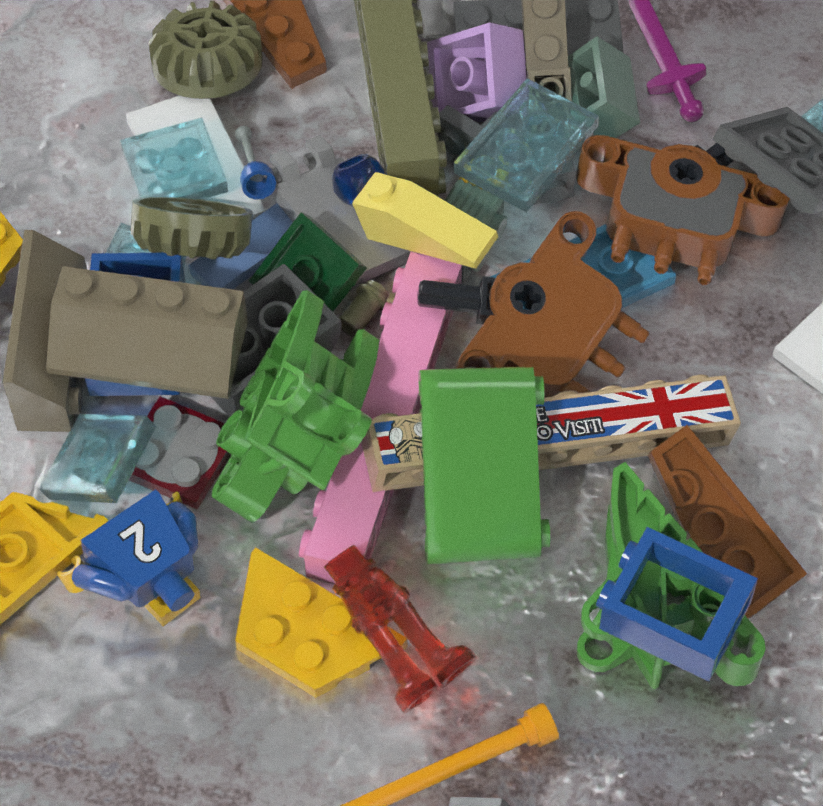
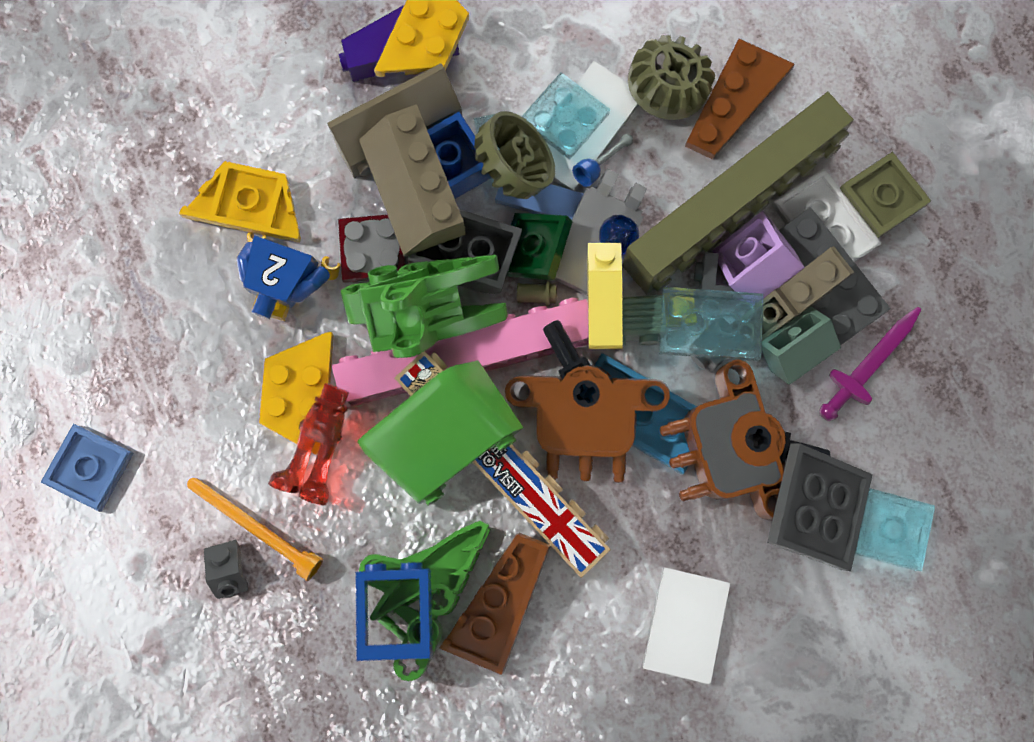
camera: 60 degrees right, 20 degrees up
clear light blue plate [39,414,156,504] -> none

